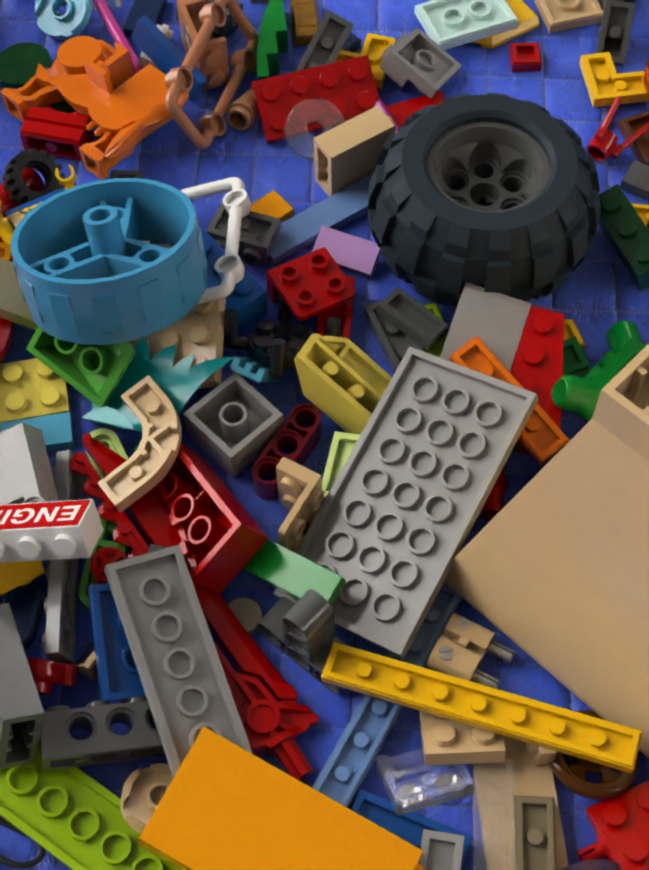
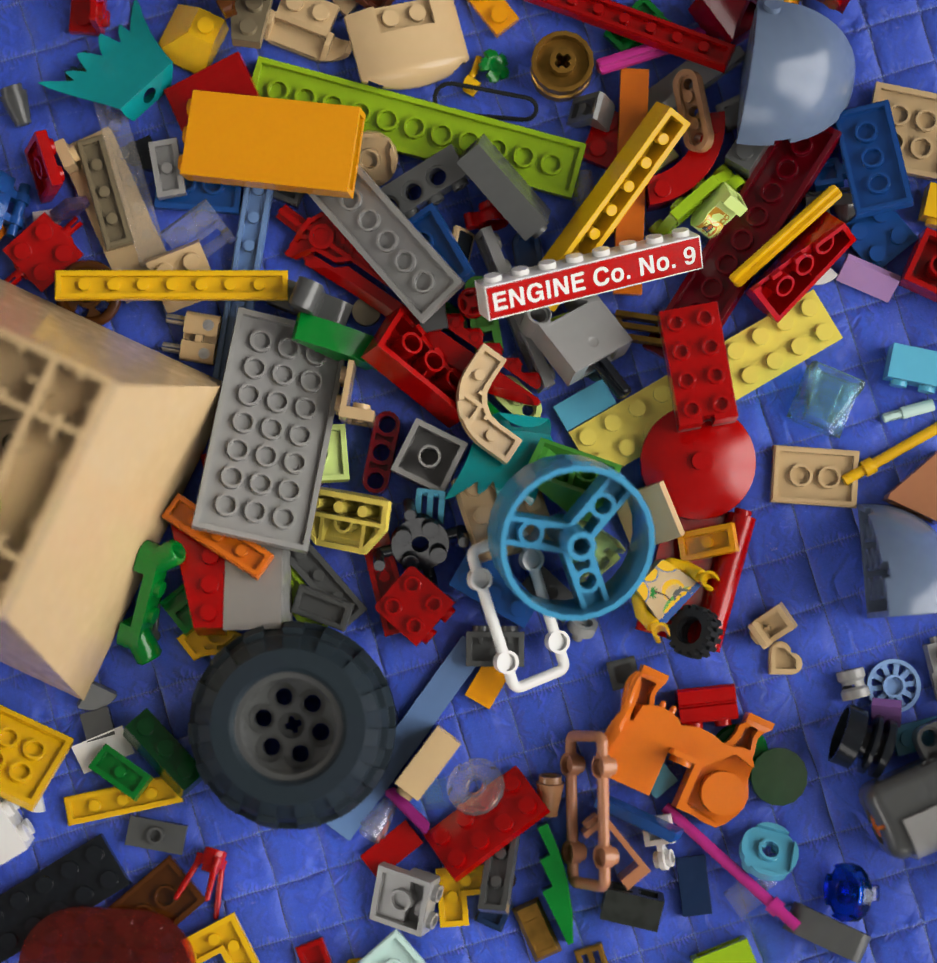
camera: 160 degrees right, 25 degrees up
lavender tile [312,225,382,277] -> none

